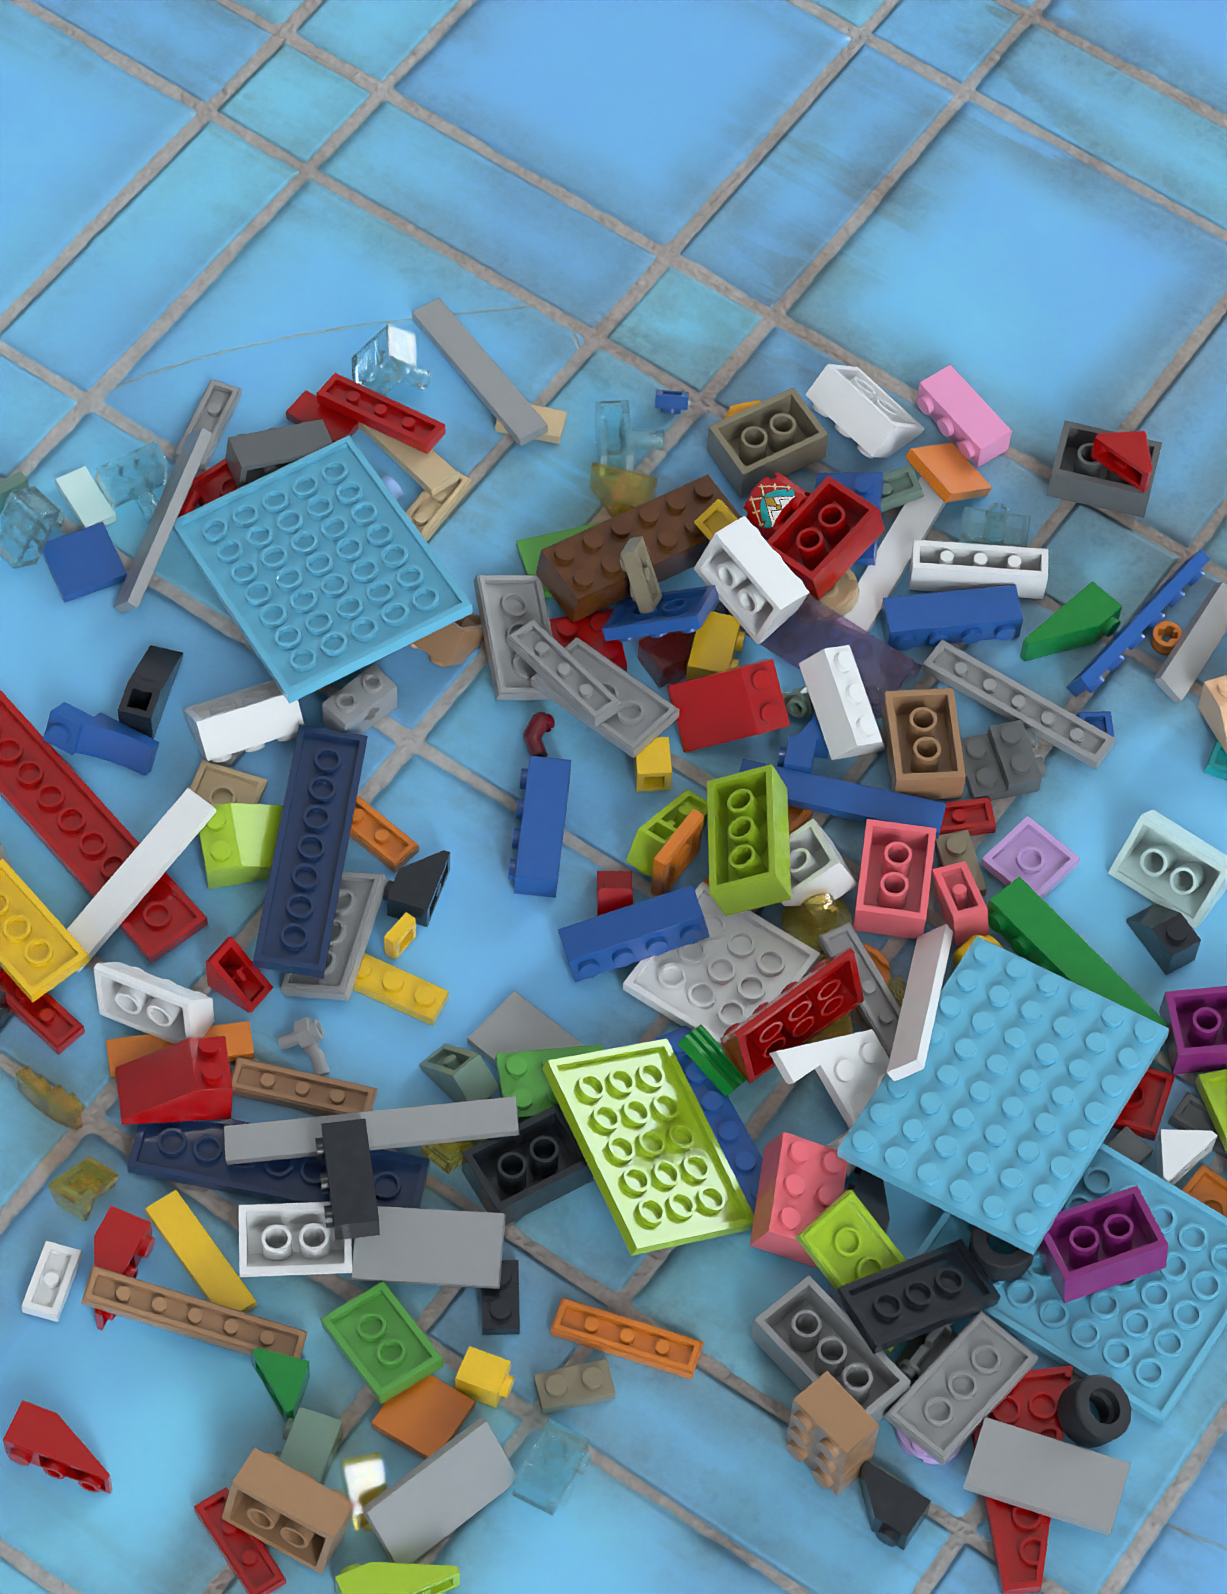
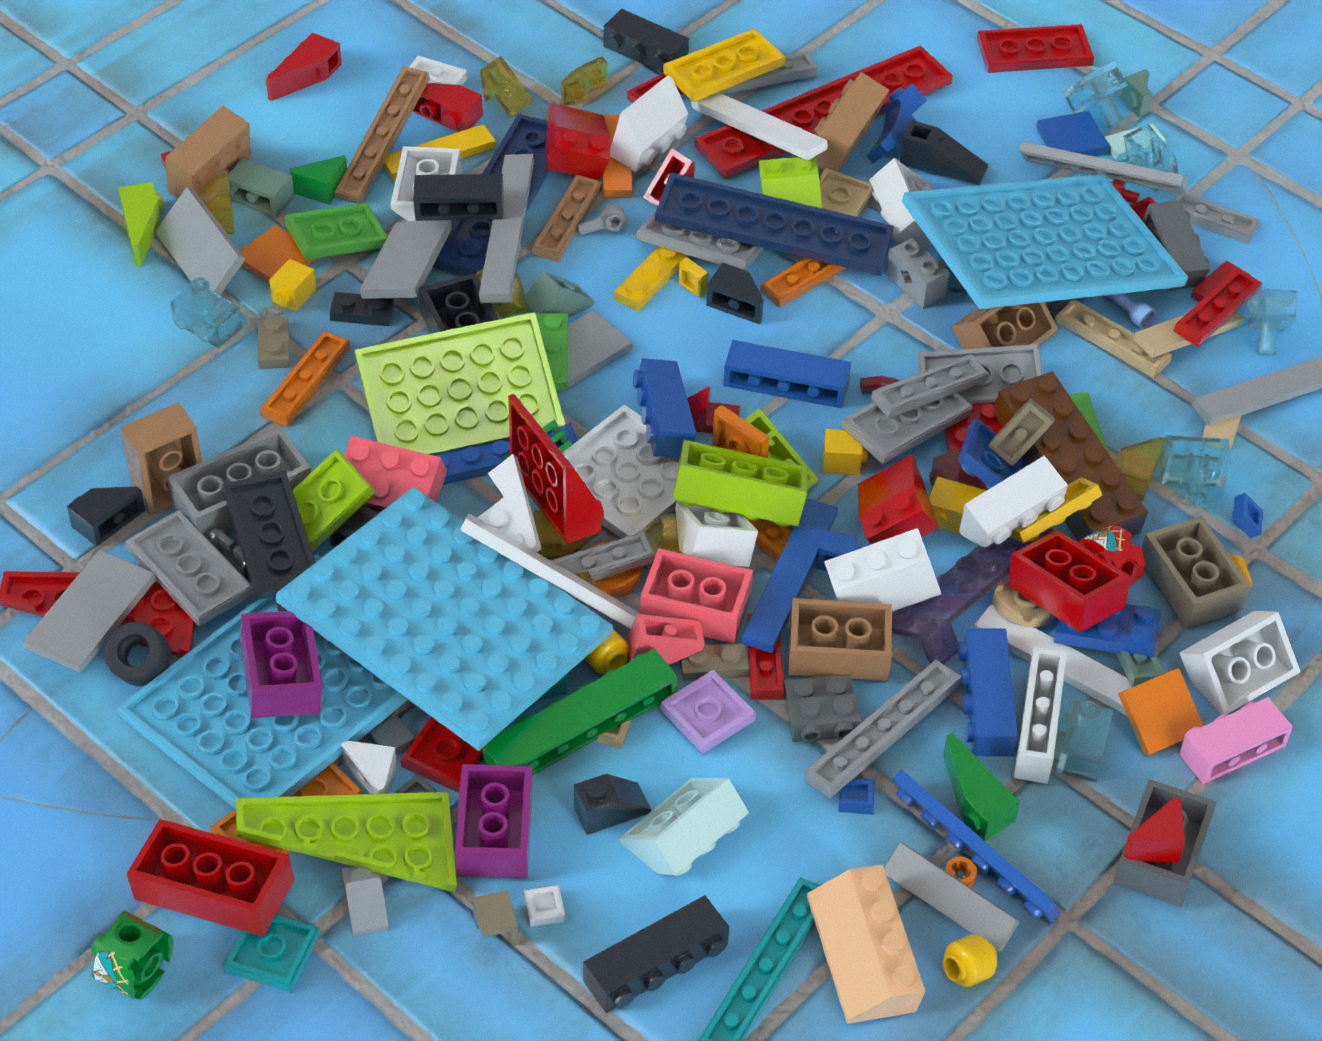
camera: 100 degrees right, 10 degrees down
none -> medium nougat brick [814,72,889,172]

